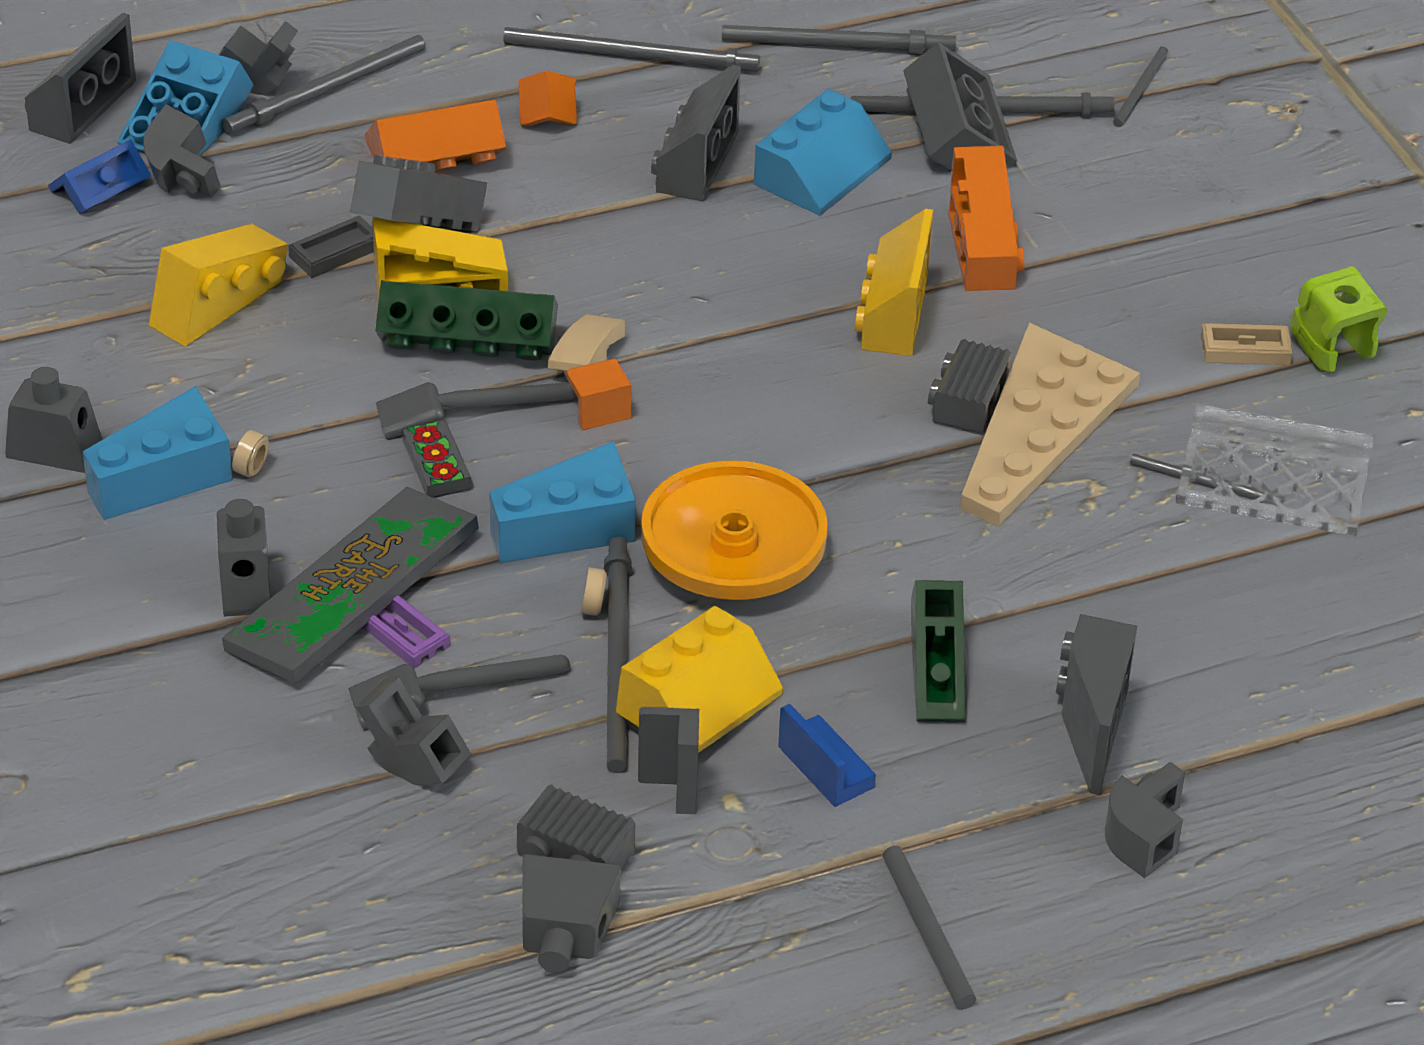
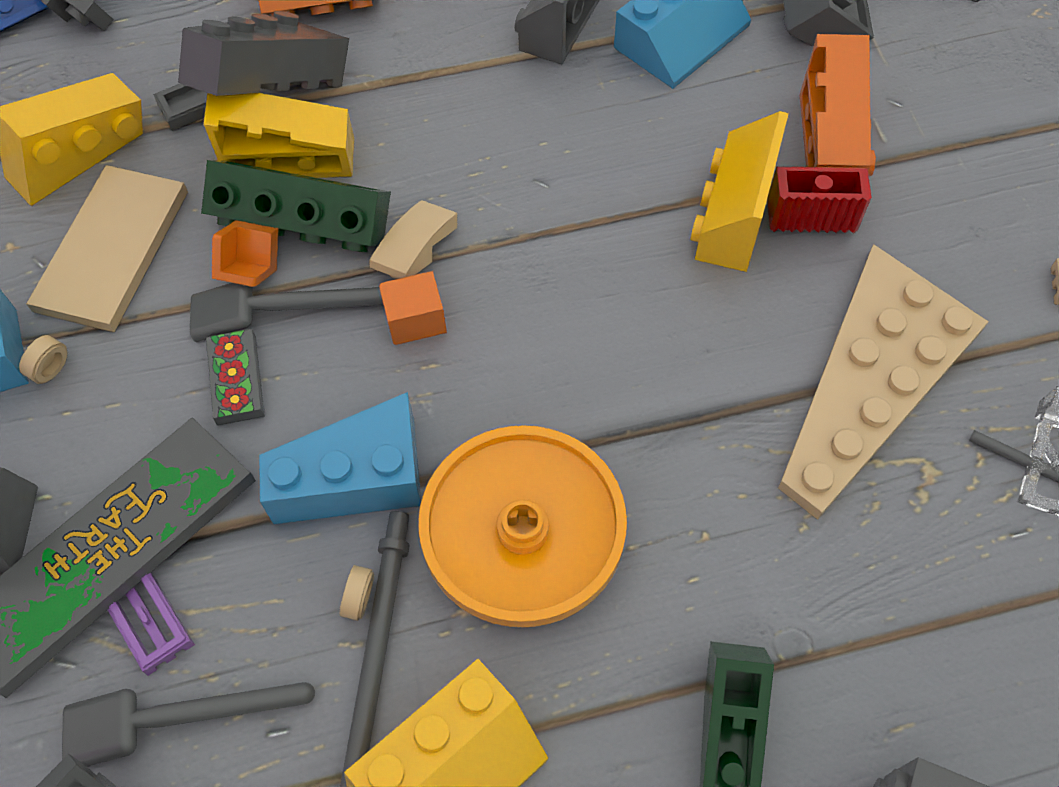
camera: 10 degrees right, 20 degrees up
dark grey brick [928,339,1011,434] -> none
none -> tan tile [26,165,188,332]
none -> orange panel [212,220,278,287]
none -> red brick [767,166,872,234]

